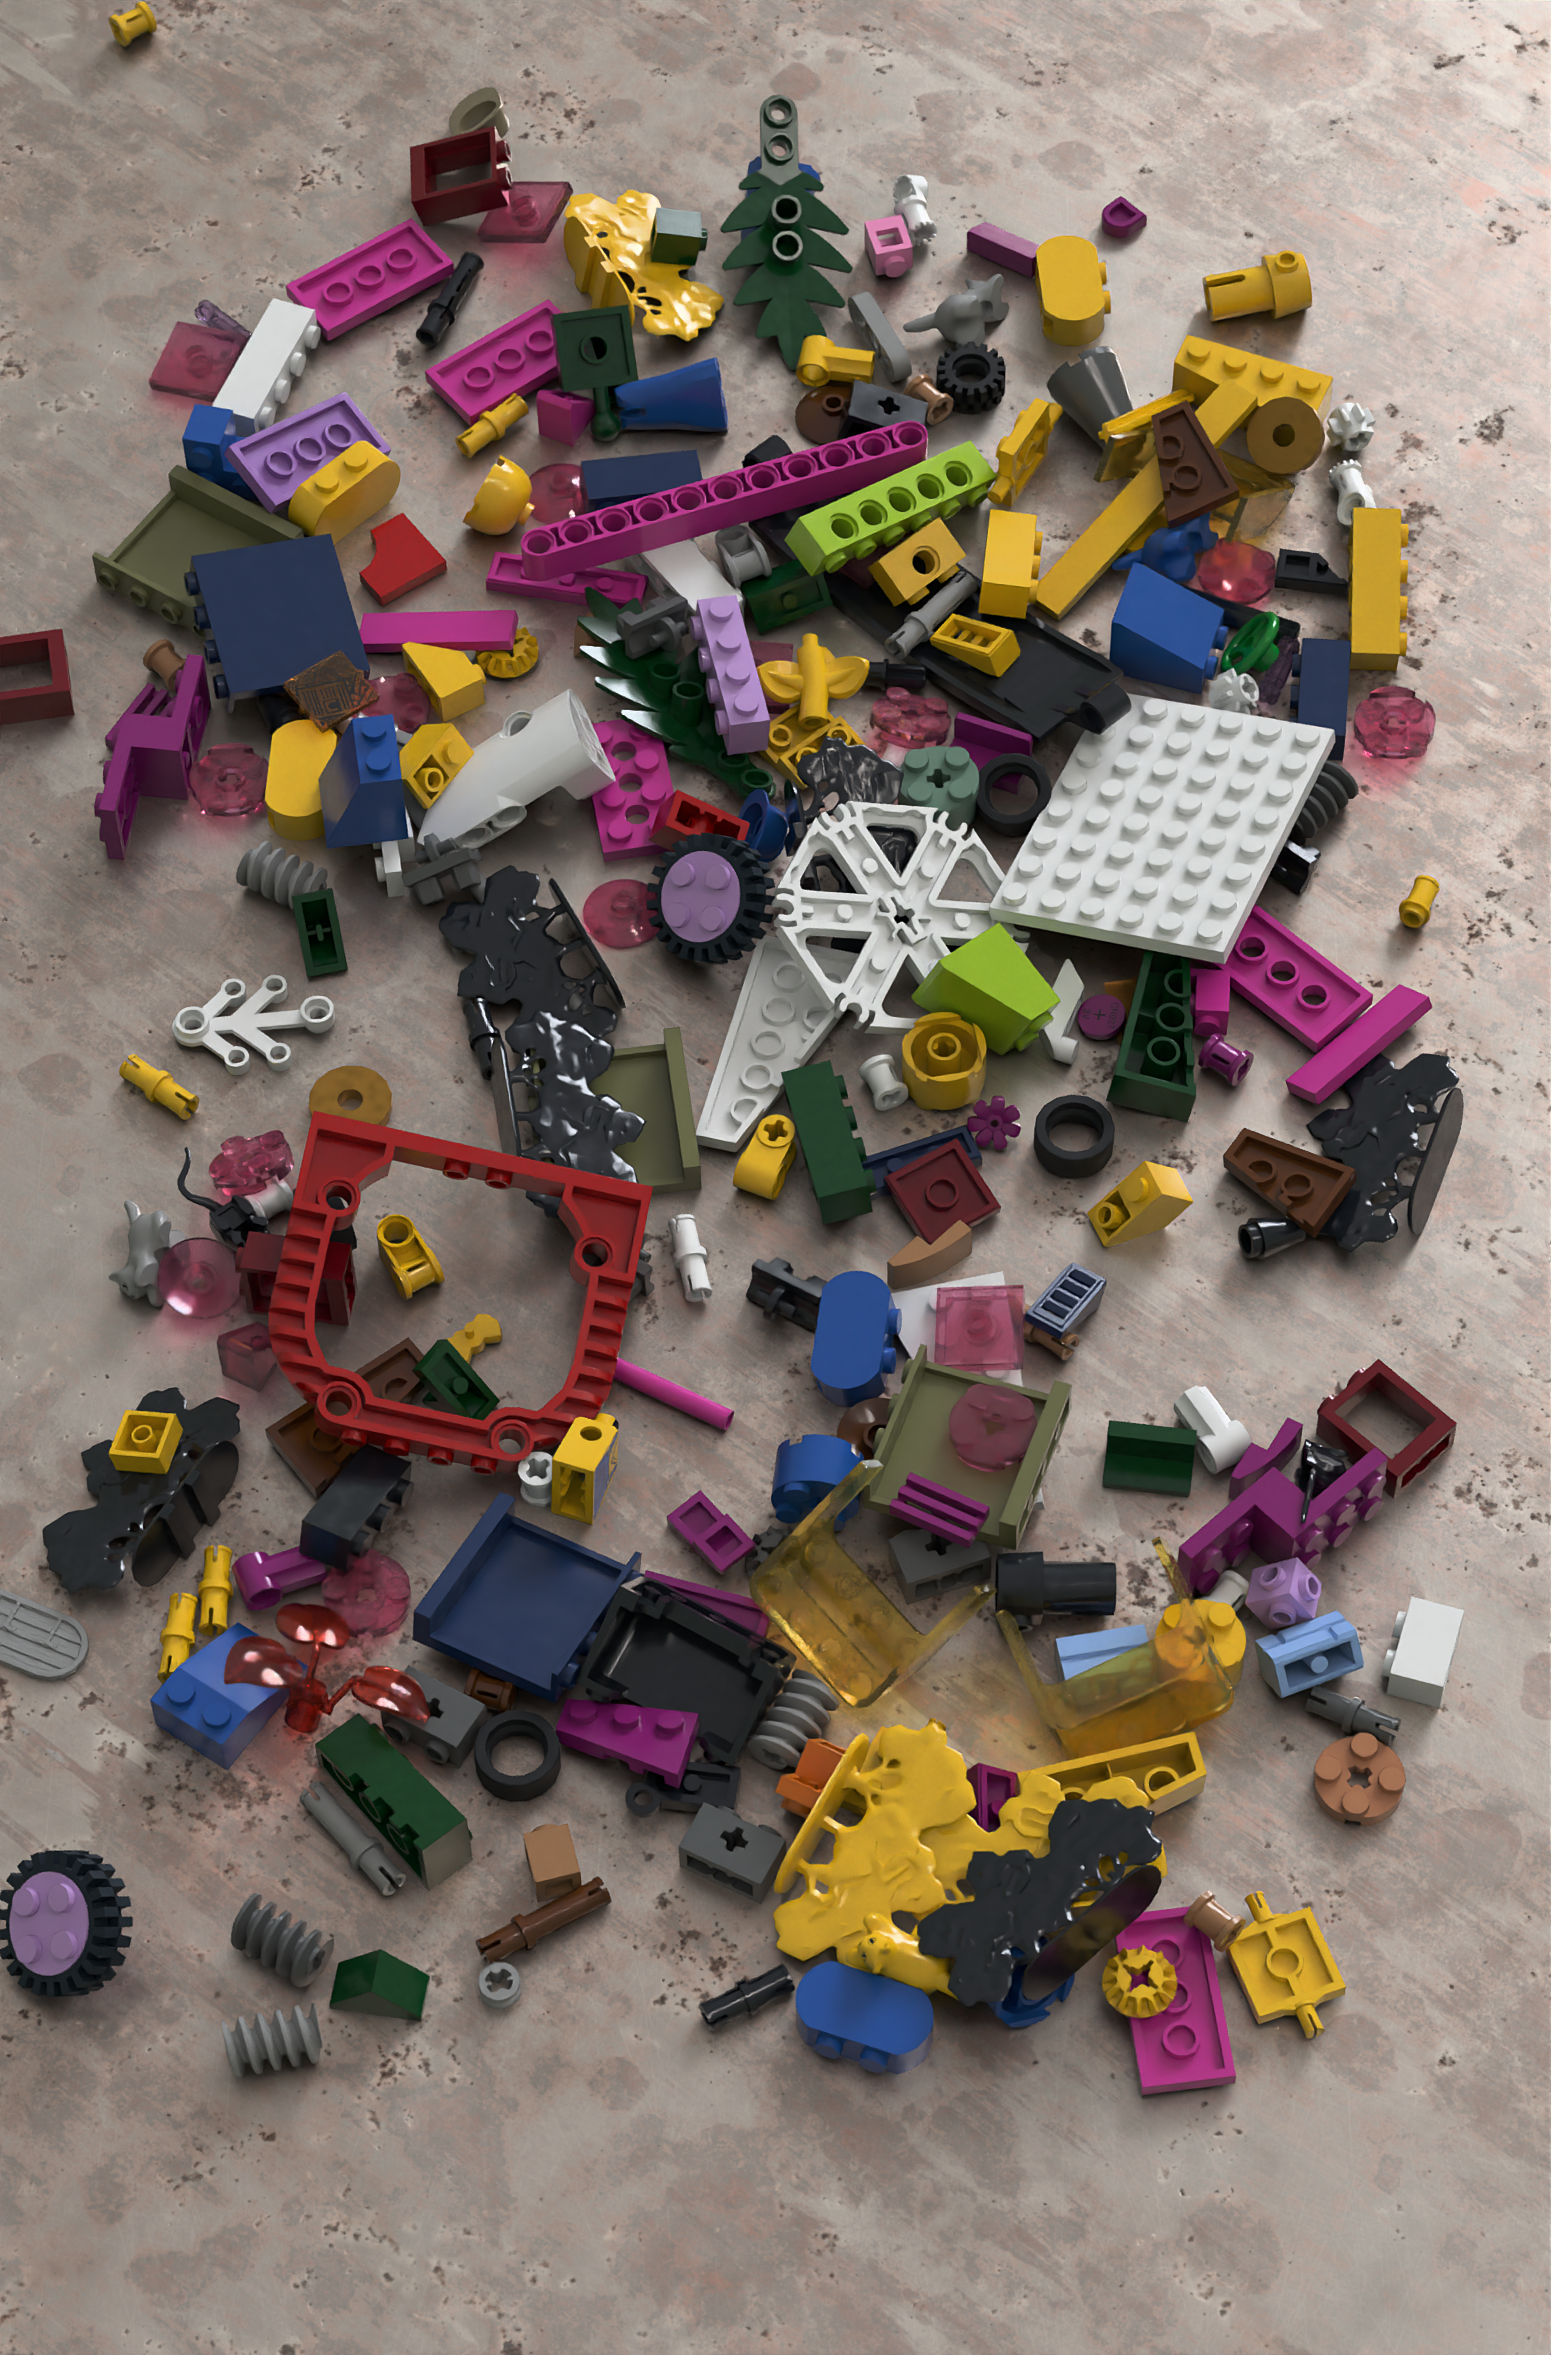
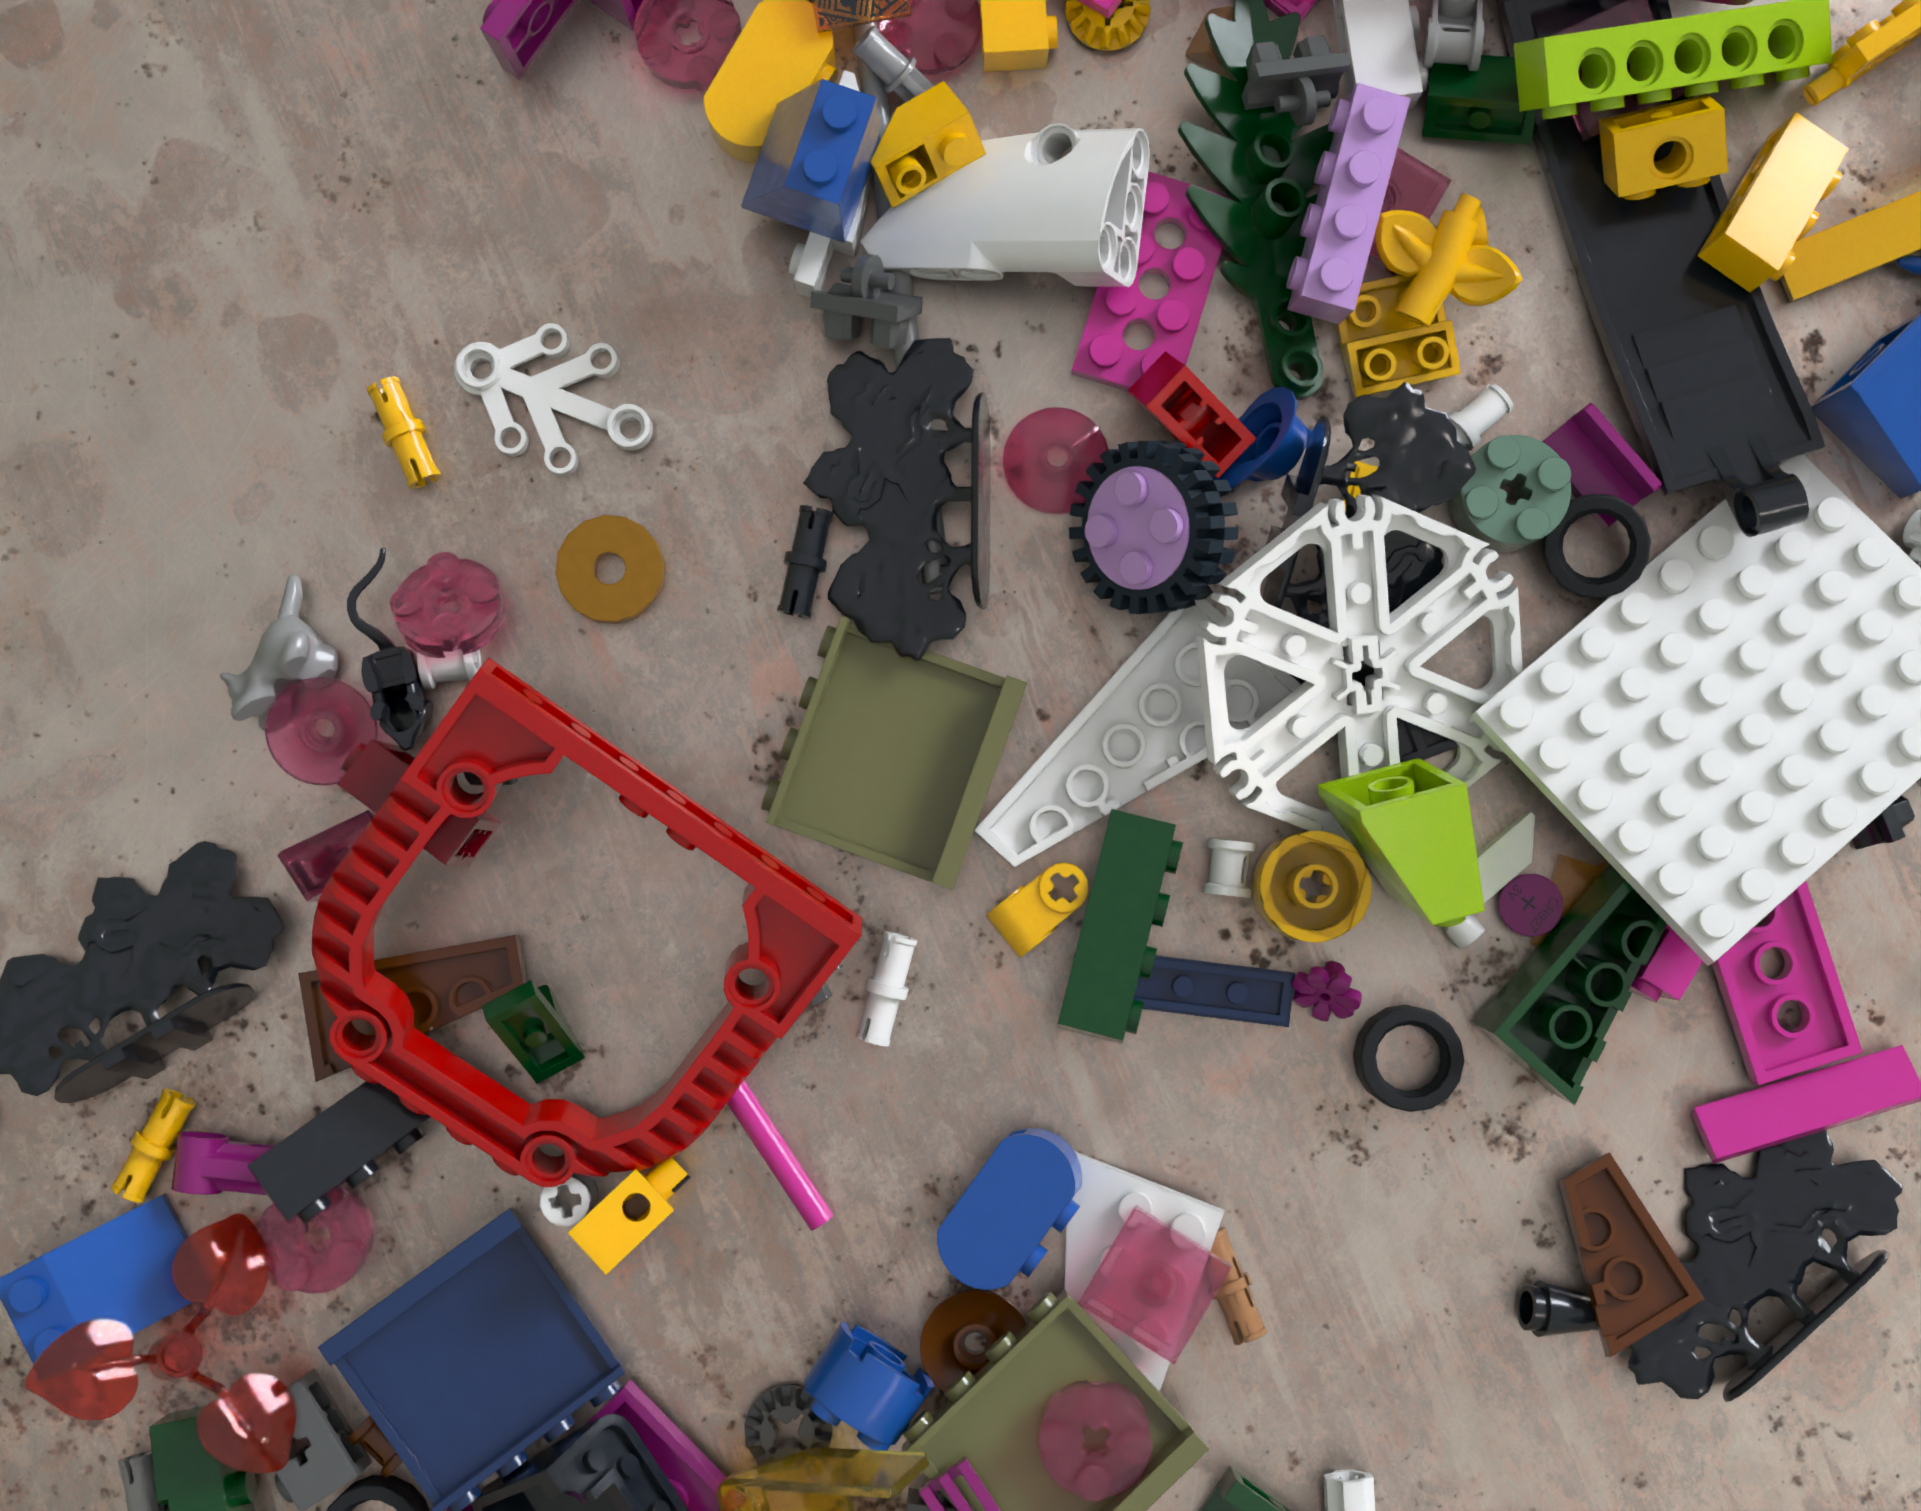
camera: 25 degrees right, 30 degrees up
yellow piece [108,1410,183,1474] -> none
yellow pin [157,1593,198,1683] -> none
light grey piece [236,840,328,910] -> none
dark green slope [291,888,348,977] -> none
yellow piece [377,1214,445,1300] -> none
yellow piece [446,1314,502,1365] -> none
black plant [491,1010,647,1218] -> none
magenta slope [666,1490,756,1574] -> none
black hips [746,1257,827,1330] -> none
black axle [863,659,927,691] -> none
clear pink plate [869,687,951,749] -> none
dark red plate [883,1138,1001,1245] -> none
light grey pin [885,571,977,660] -> none
medium nougat slope [887,1220,972,1289] -> none
yellow slope [929,614,1021,677] -> none
slope [1024,1262,1107,1340] -> none
yellow slope [1087,1161,1193,1247] -> none
magenta bush [1198,1033,1254,1086] -> none

